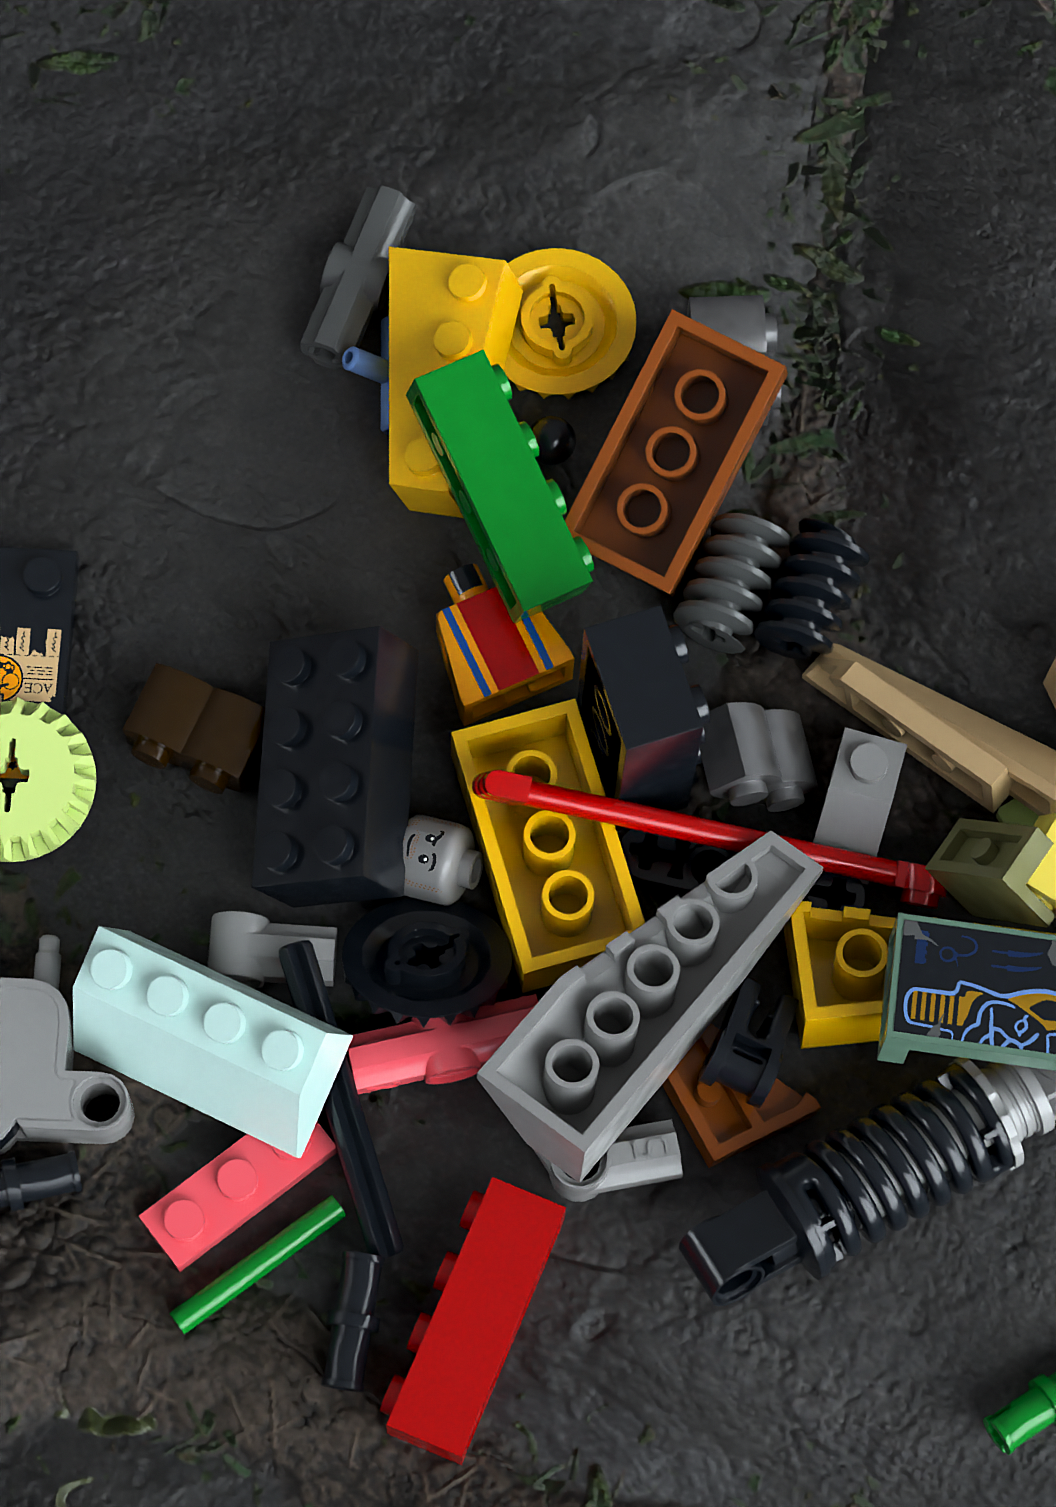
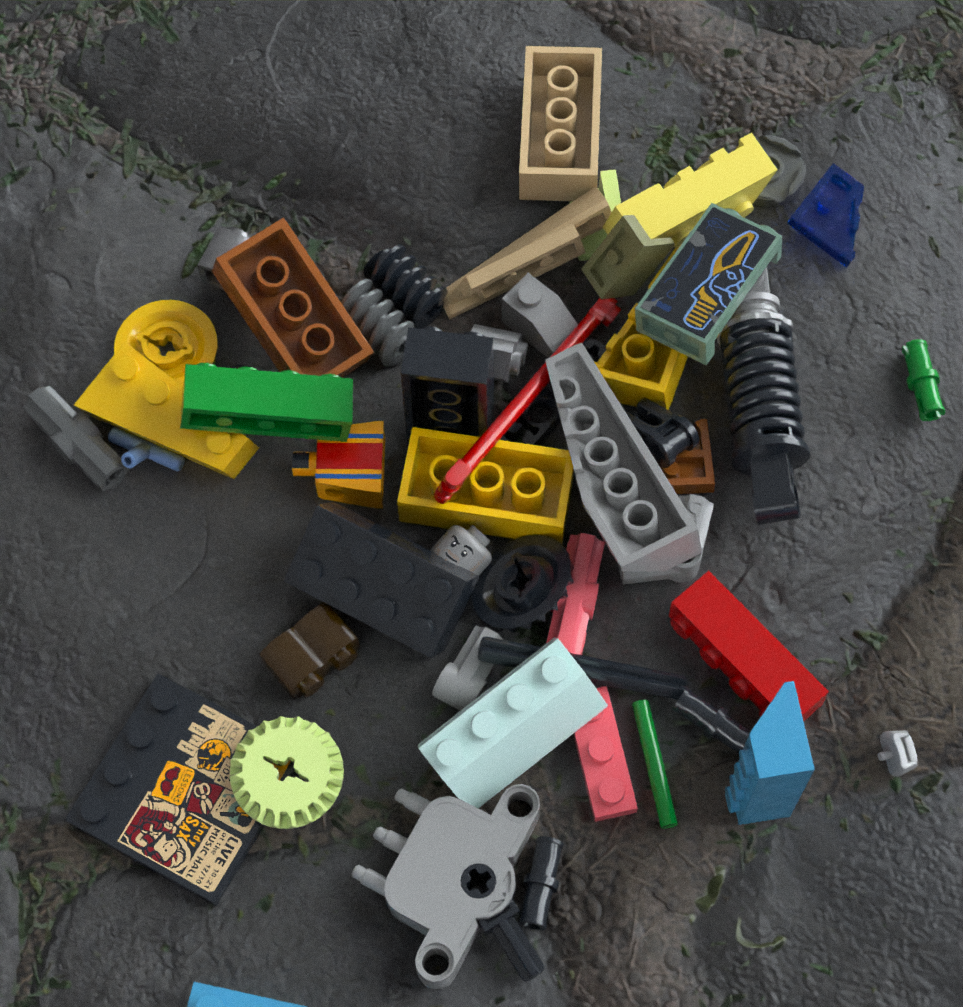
camera: 60 degrees left, 5 degrees down
none -> dark azure slope [725,681,815,825]

